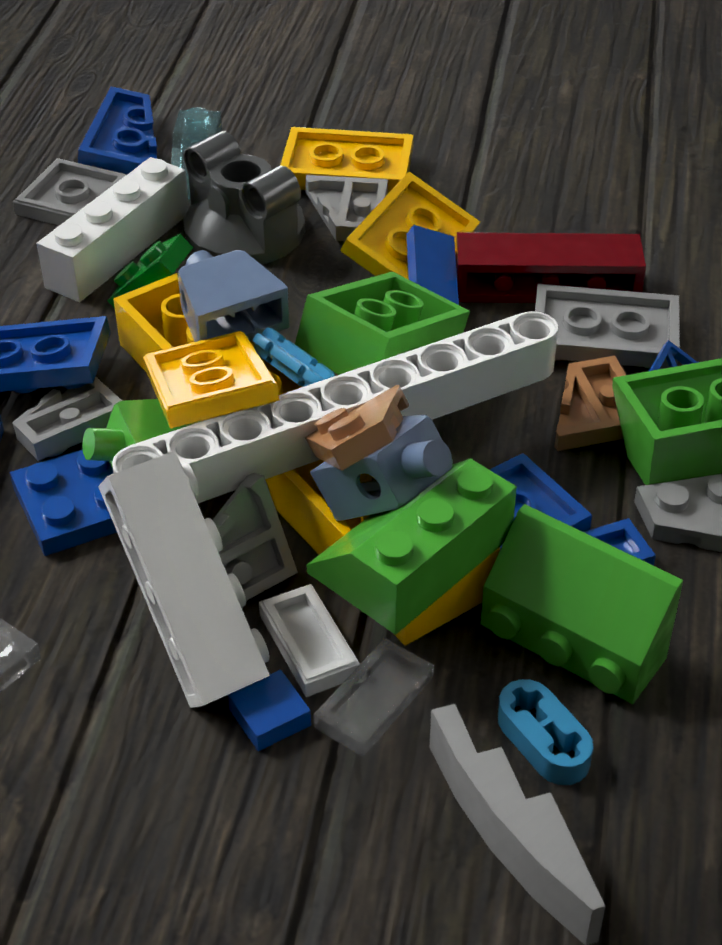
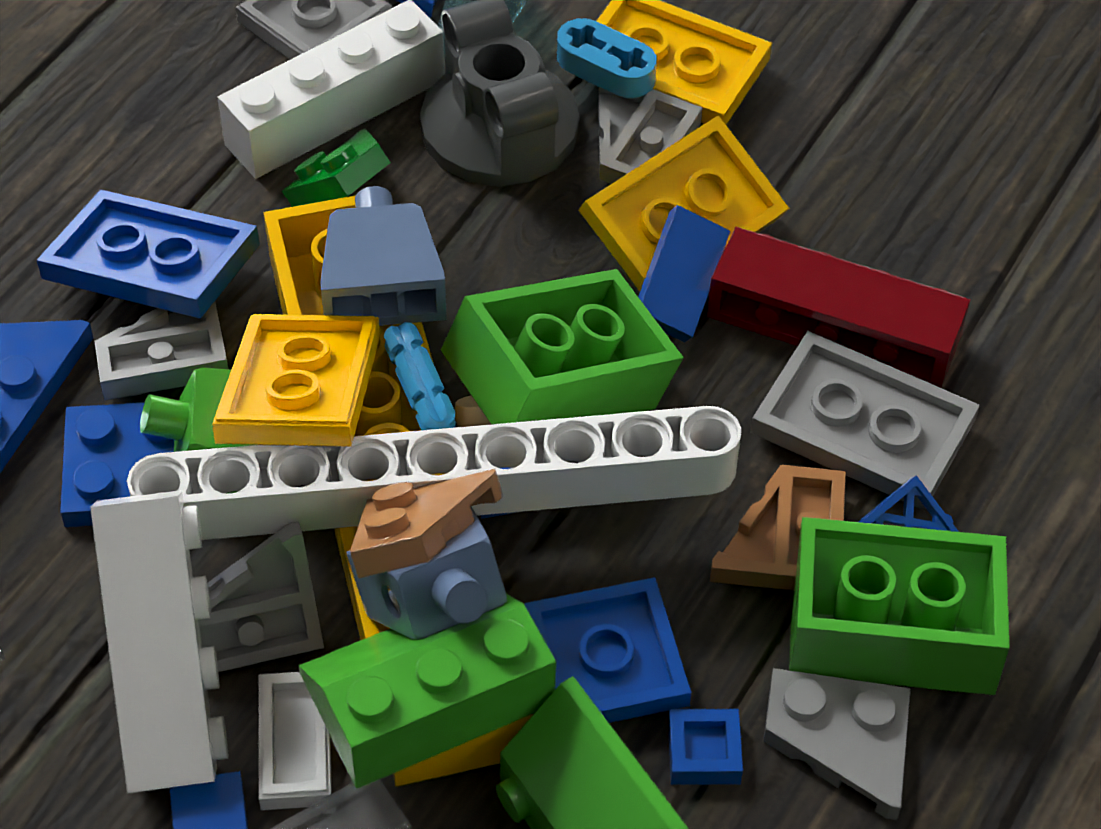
camera: 20 degrees right, 10 degrees up
none -> dark azure beam [557,19,657,98]

